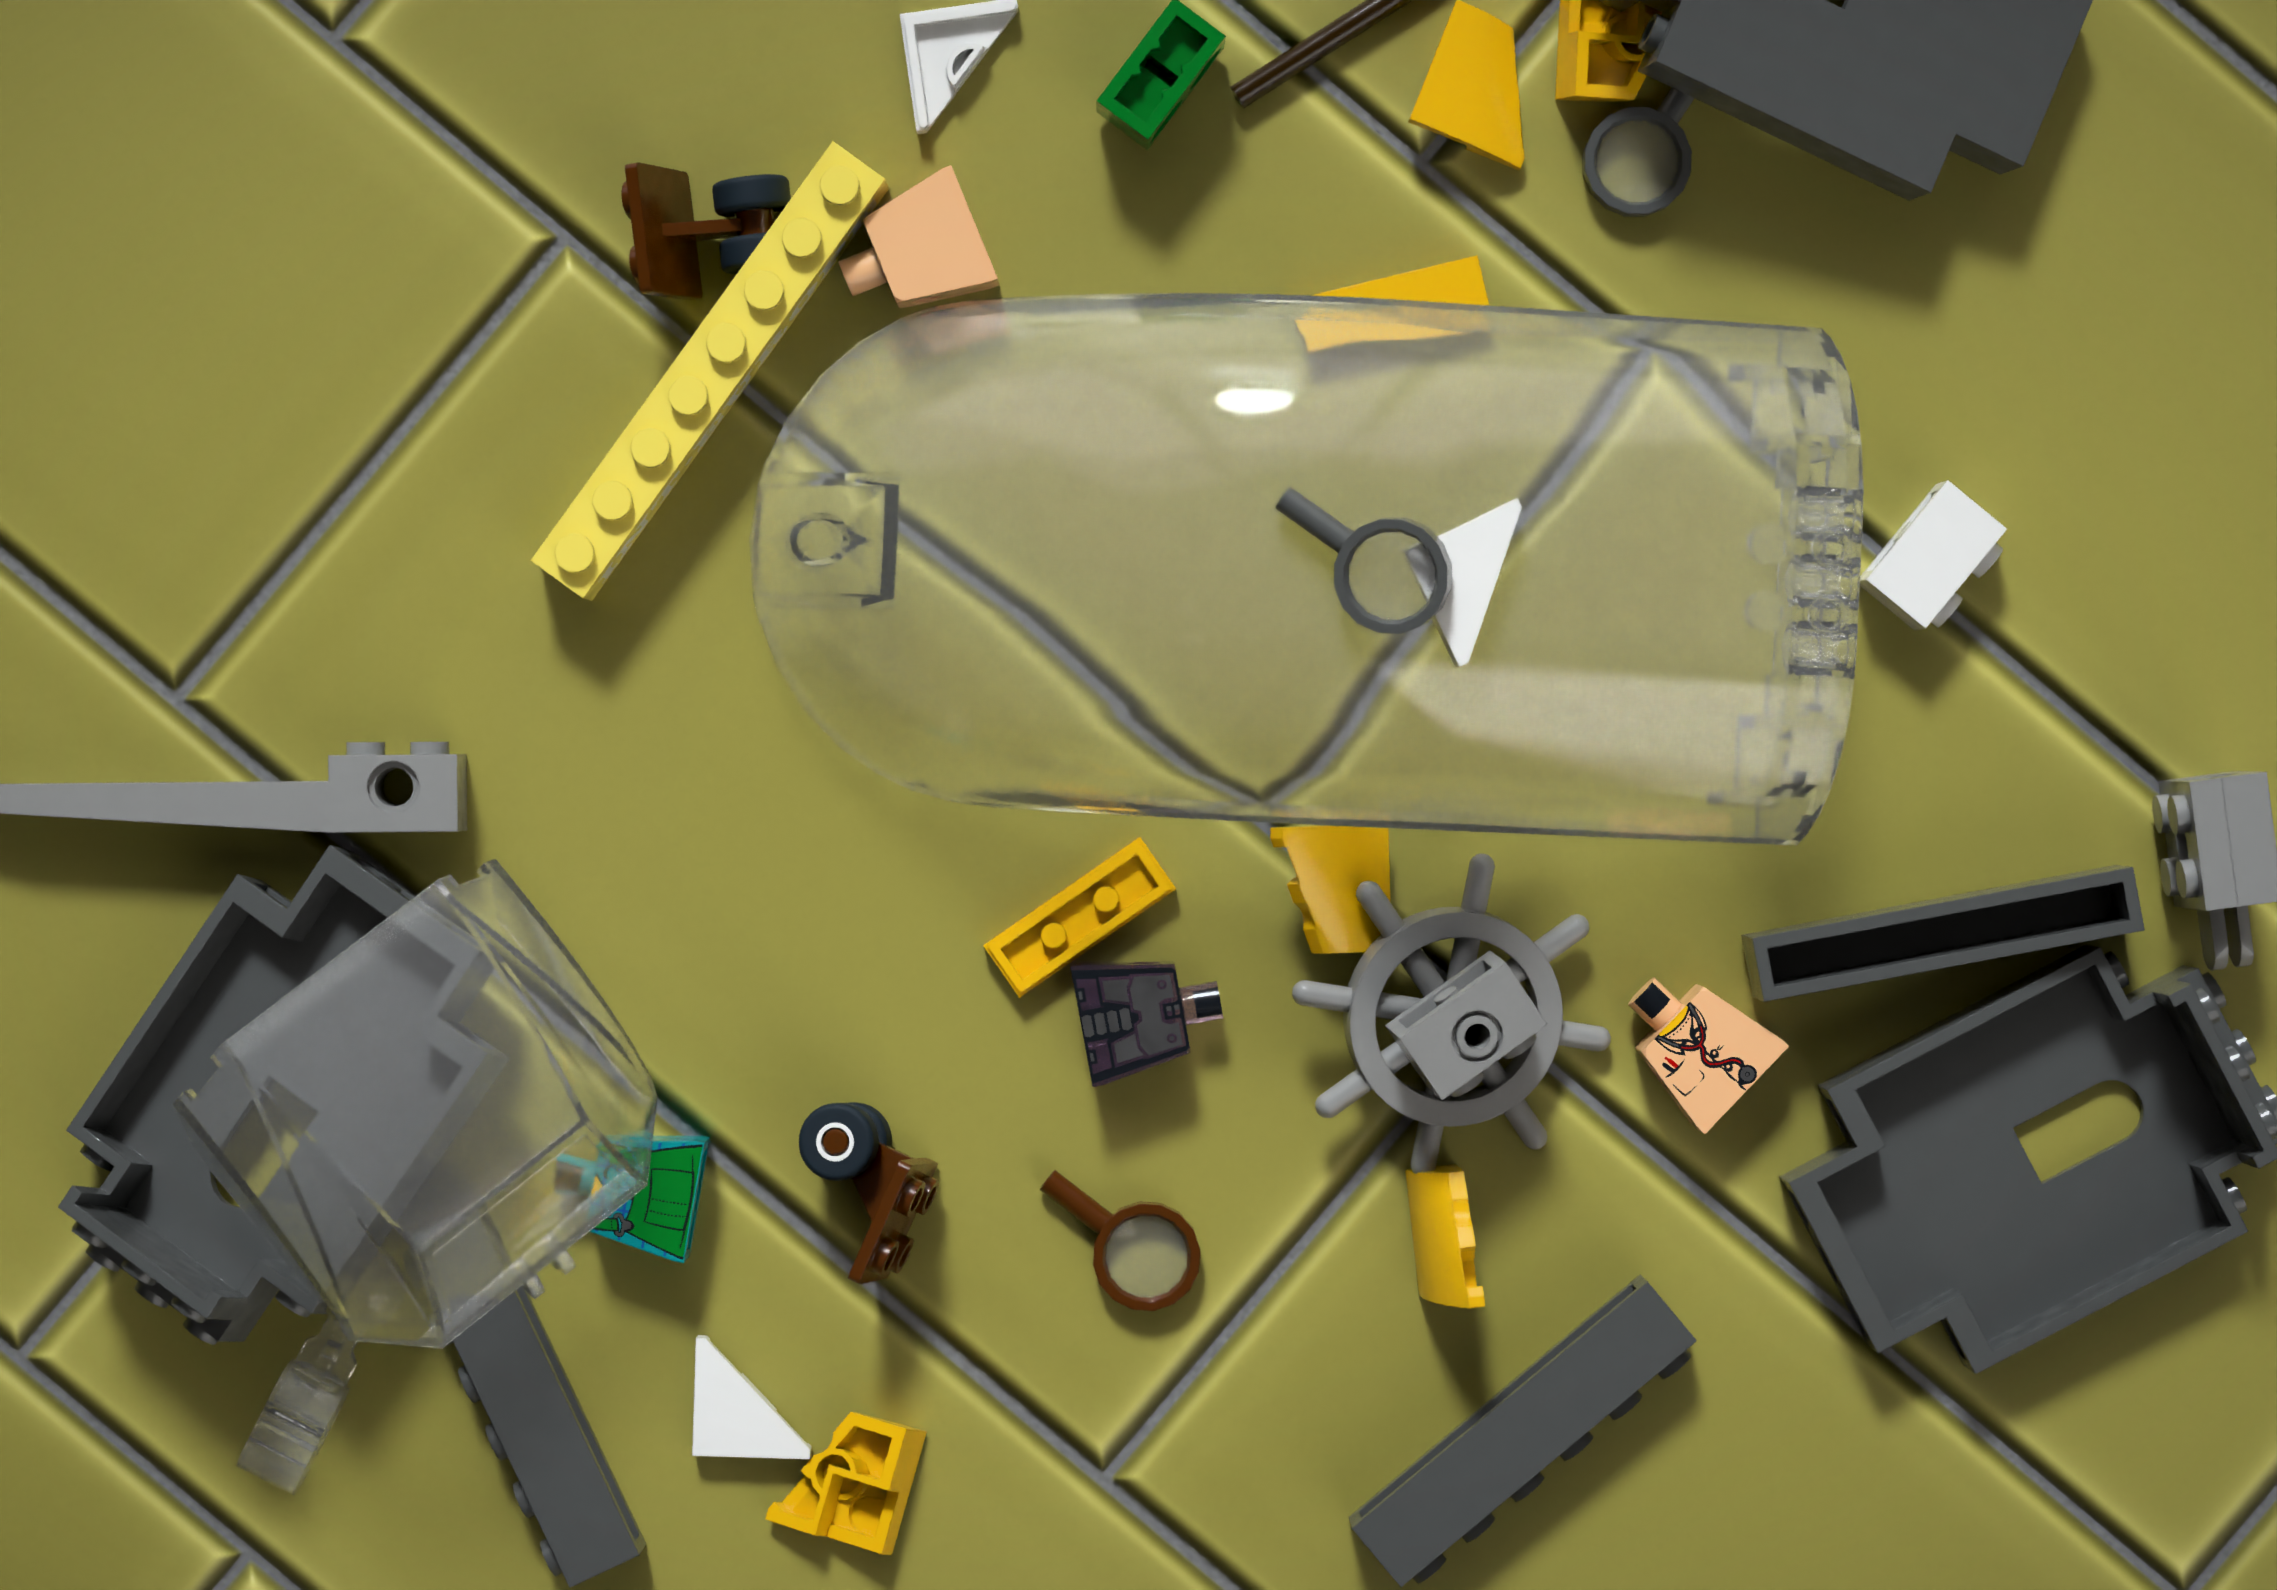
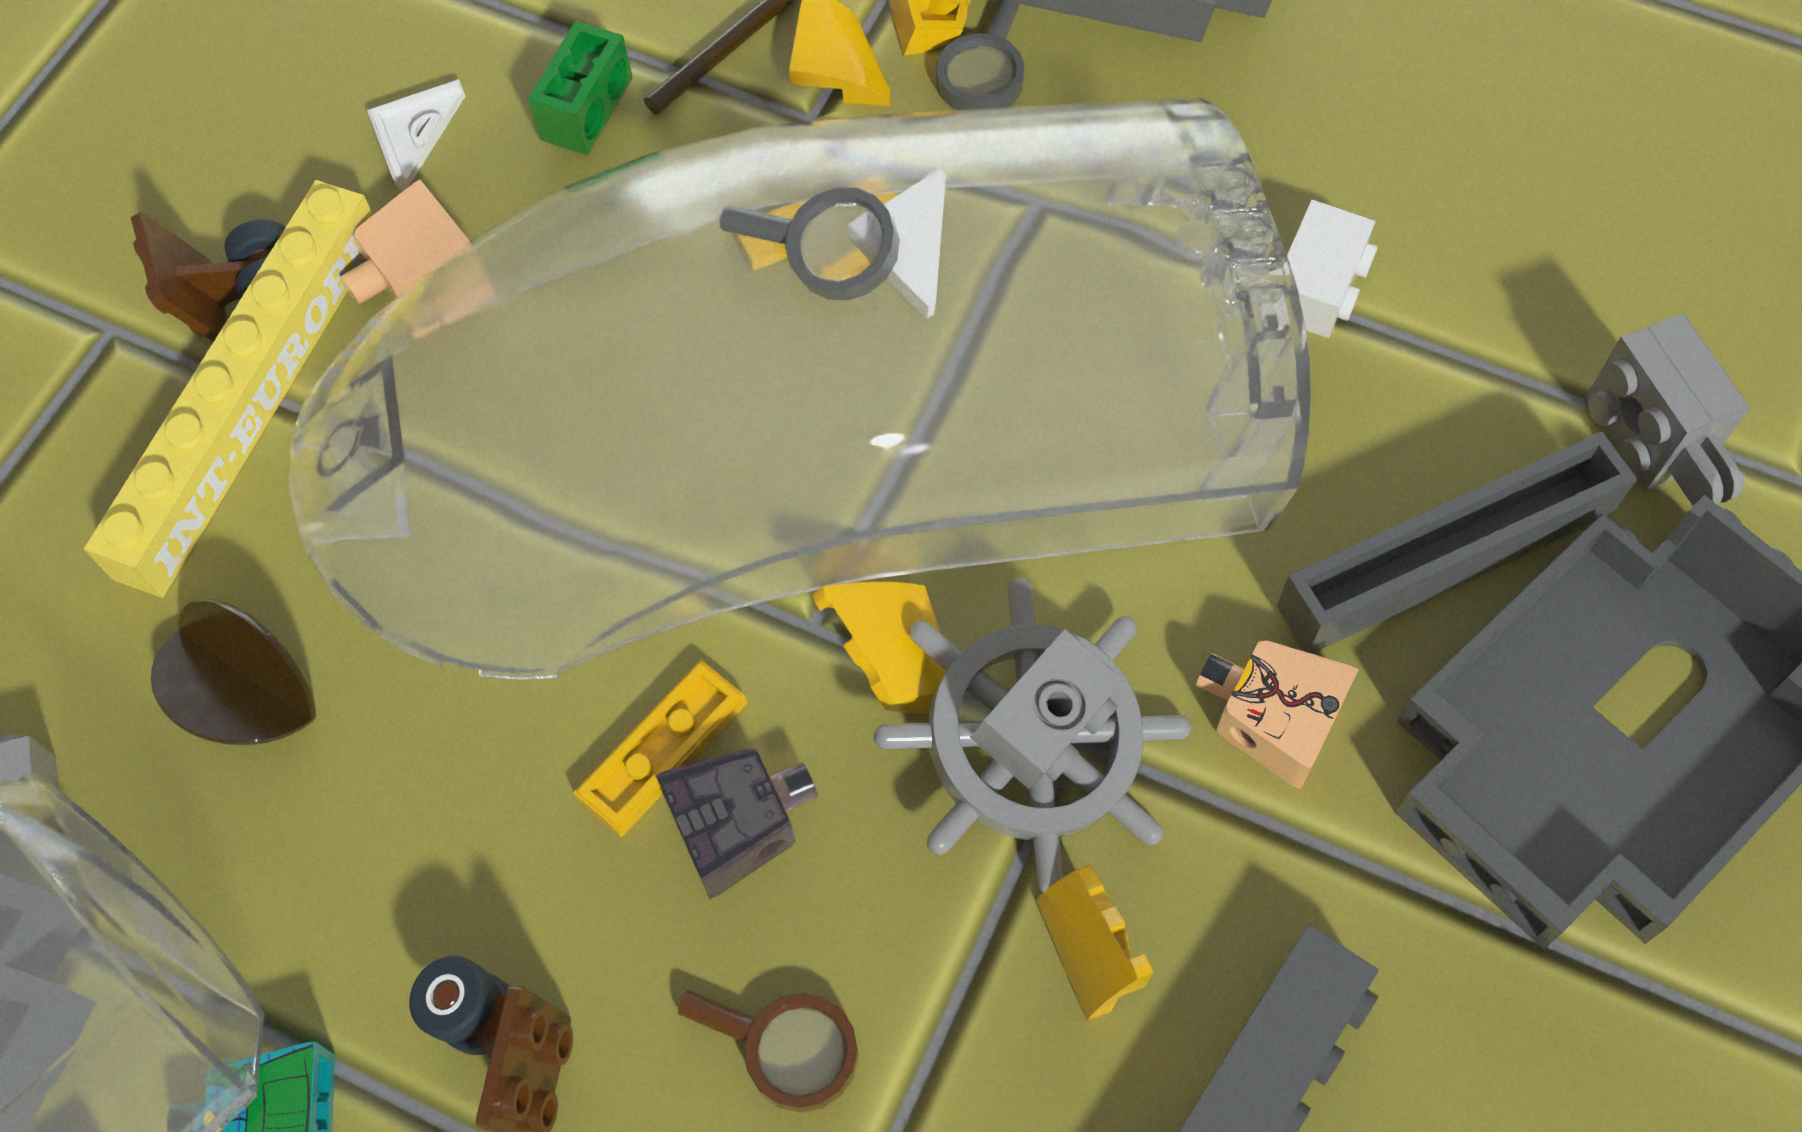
camera: 10 degrees left, 25 degrees down
none -> dark brown piece [151,599,316,745]

